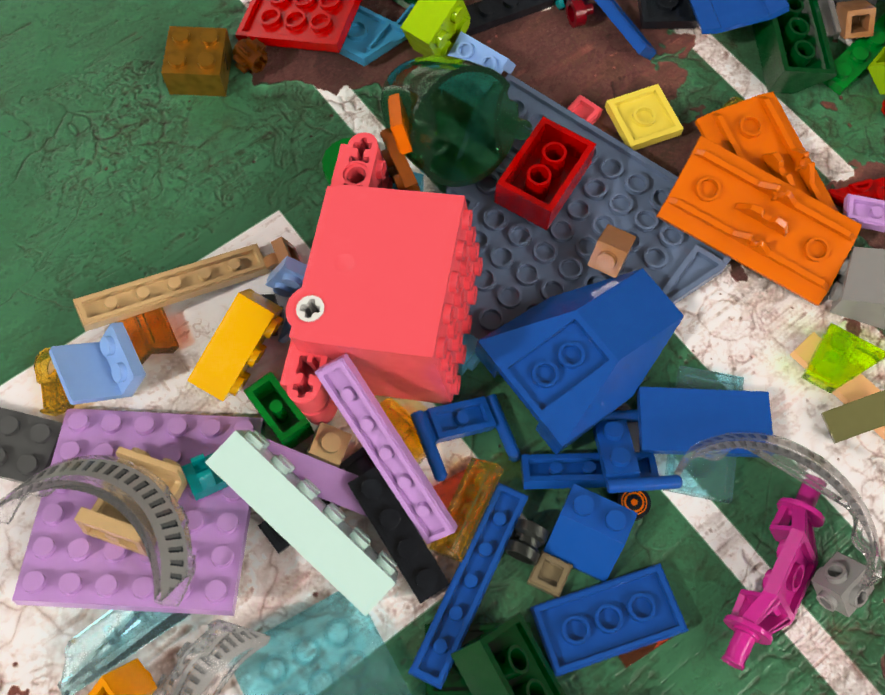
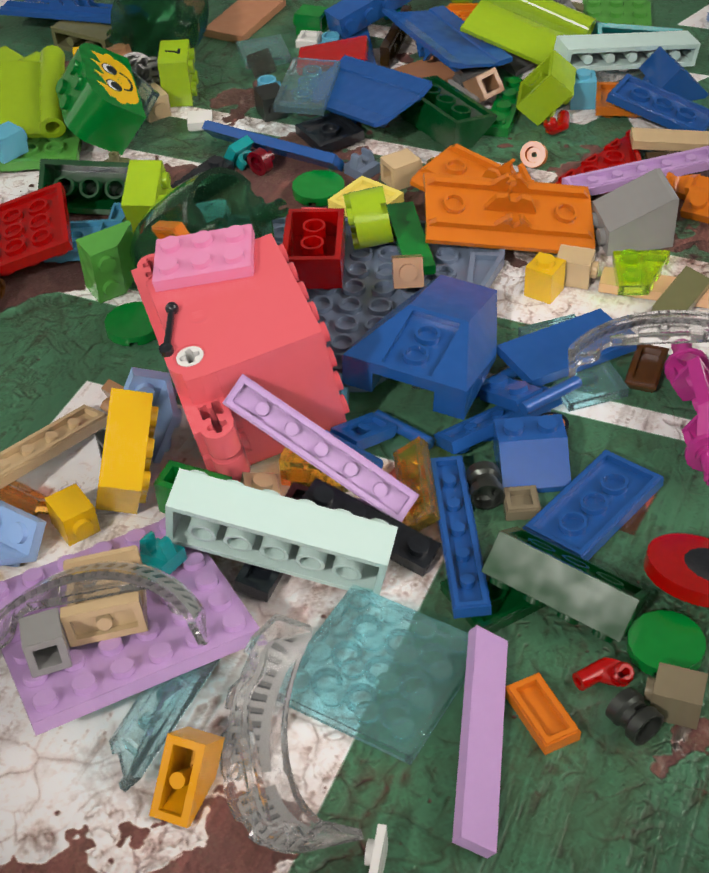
camera: 25 degrees left, 25 degrees down
none -> light grey brick [18,607,72,678]
none -> yellow brick [44,483,101,546]
none -> bright green slope [76,220,138,304]
none -> bright pink plate [152,224,255,292]
none -> black hinge [159,302,179,357]
none -> green tile [292,170,345,207]
none -> lime brick [343,186,394,250]
none -> sand blue tile [344,147,381,179]
none -> tan brick [380,148,423,190]
none -> green tile [386,201,436,275]
none -> tile [520,141,548,168]
none -> yellow brick [524,252,566,304]
none -> tan brick [556,244,599,290]
none -> reddish brown tile [624,343,669,393]

